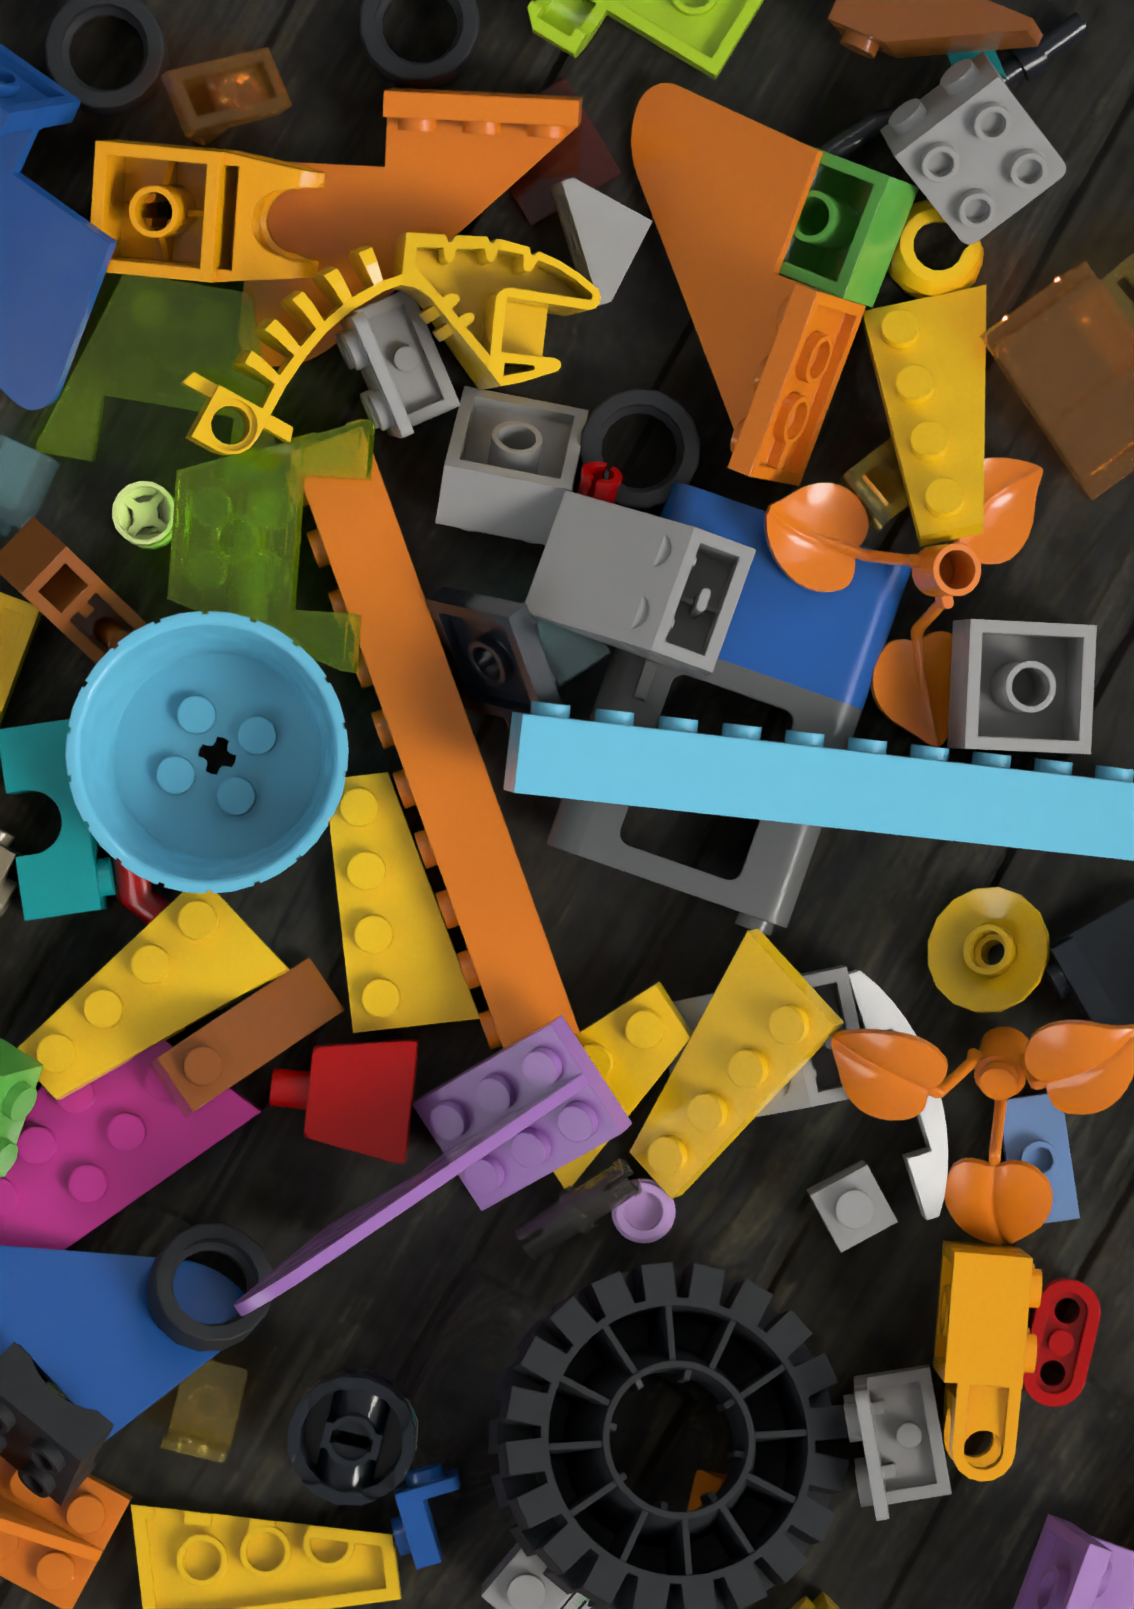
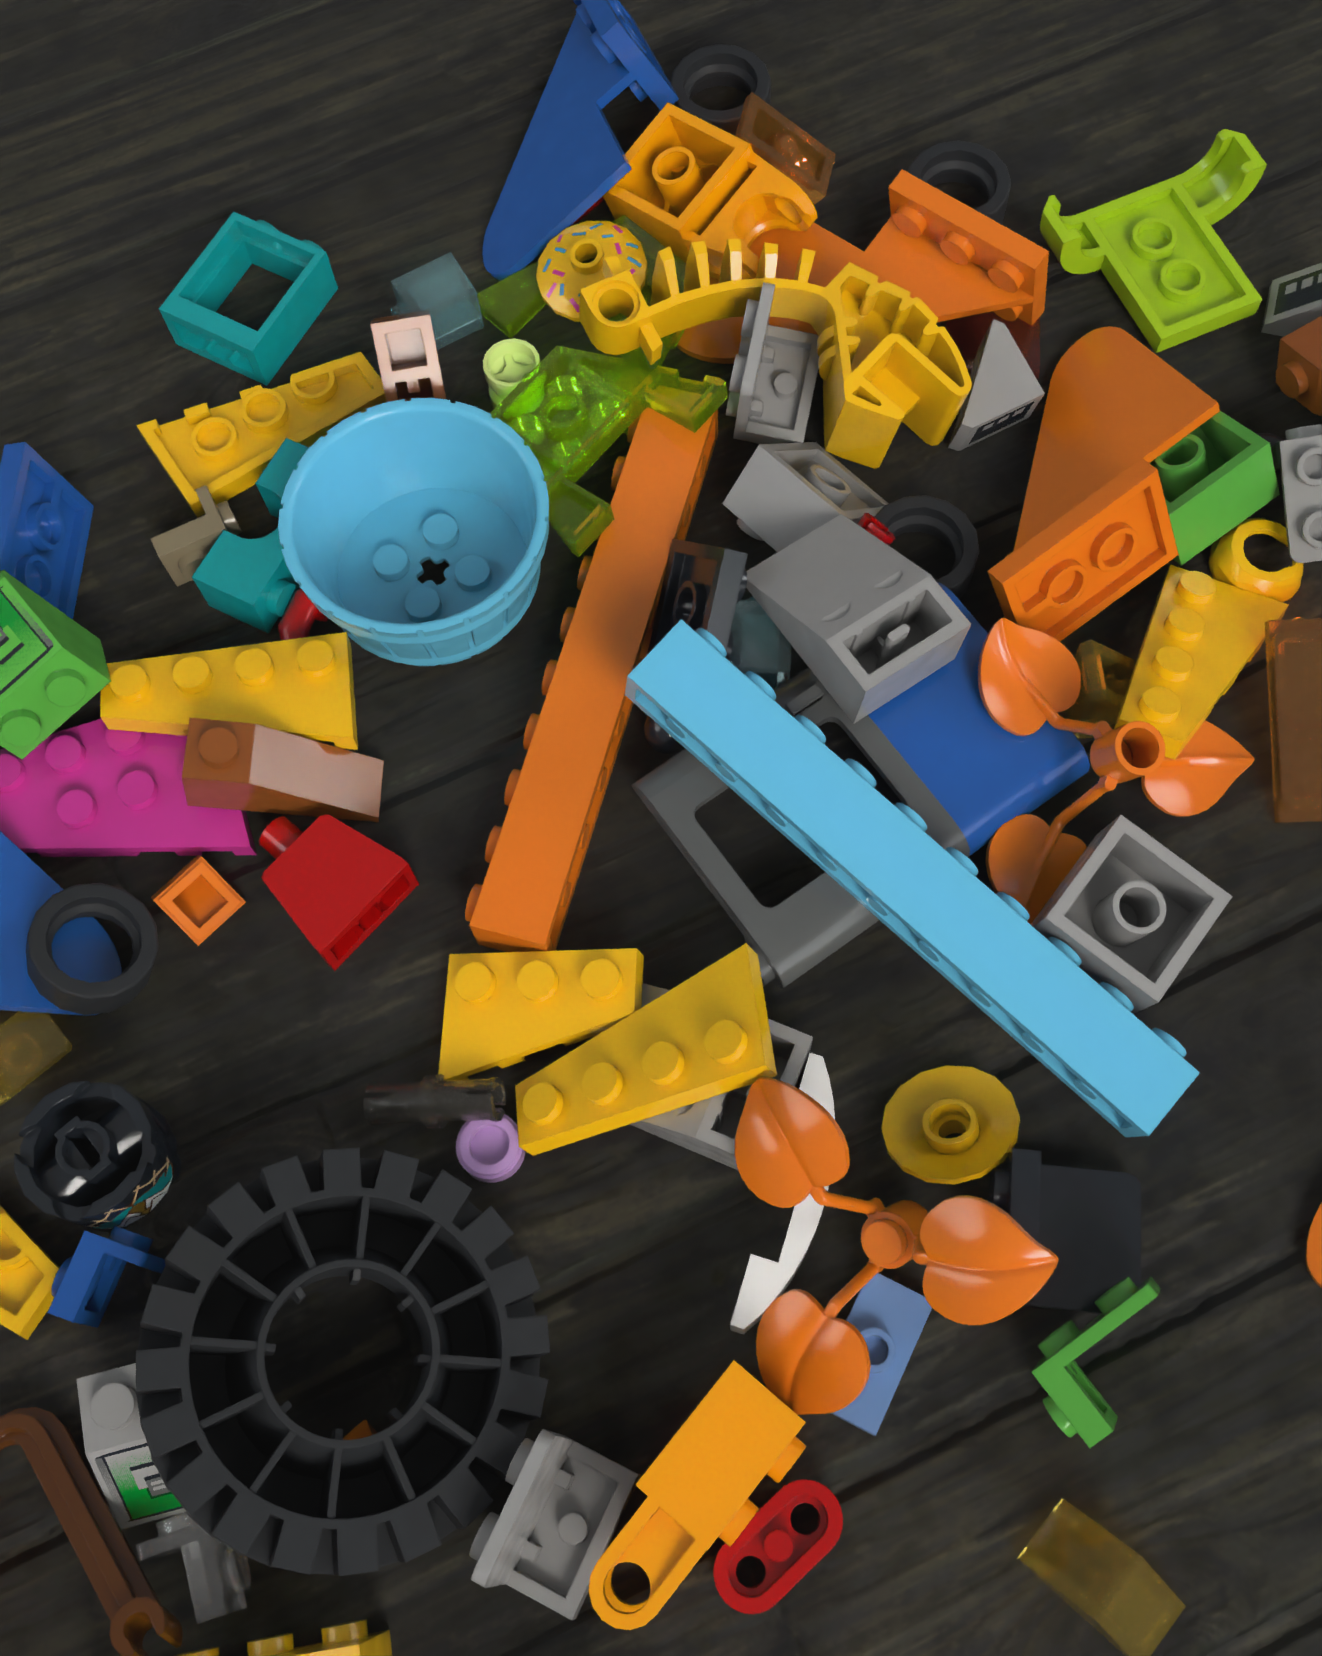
camera: 40 degrees right, 20 degrees down
medium lavender piece [233,1015,632,1316] -> none
yellow wing [329,772,480,1033] -> none
light grey brick [806,1160,898,1252] -> none
none -> orange slope [151,855,246,946]
none -> yellow dish [536,221,648,322]

